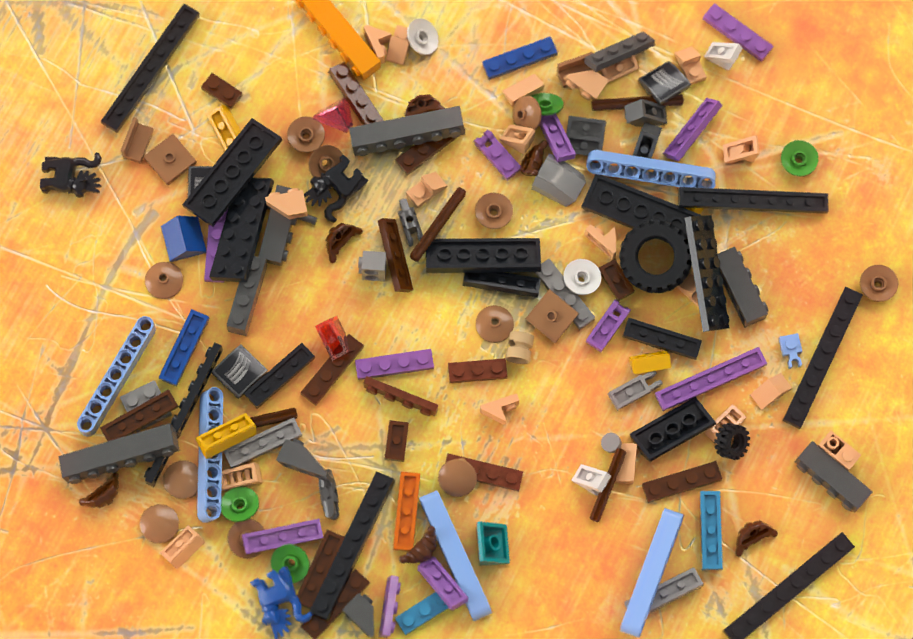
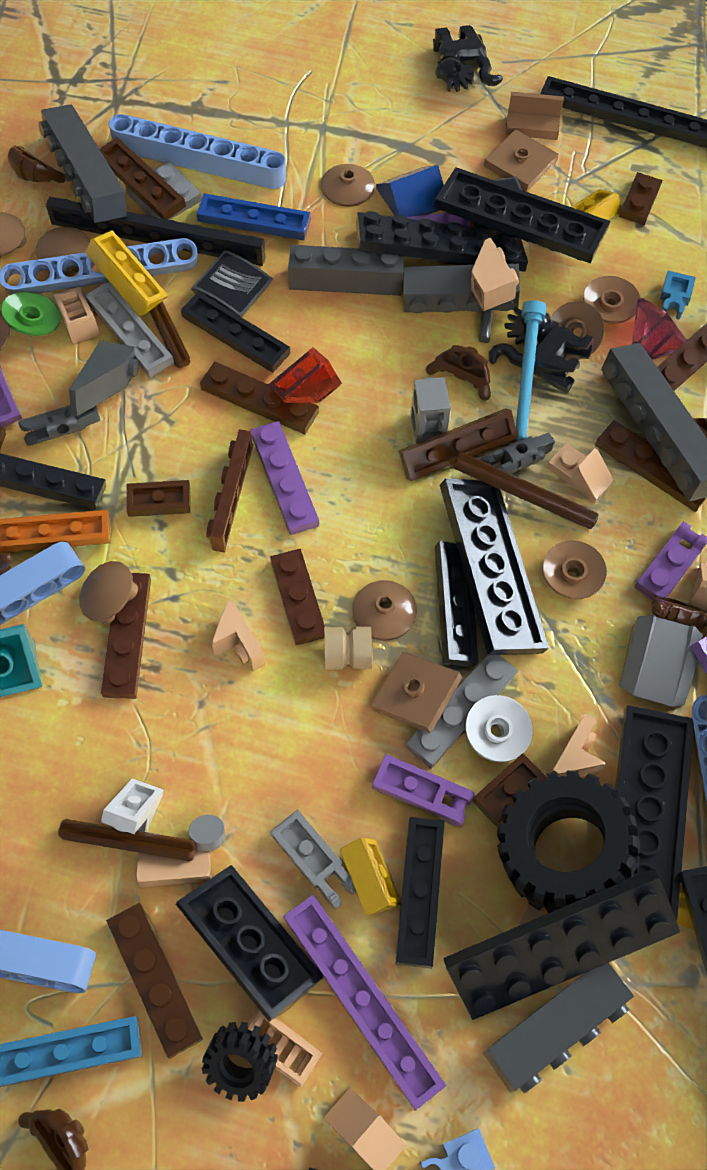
camera: 80 degrees right, 10 degrees down
none -> medium azure piece [515,300,547,441]
none -> dark azure plate [660,271,696,320]

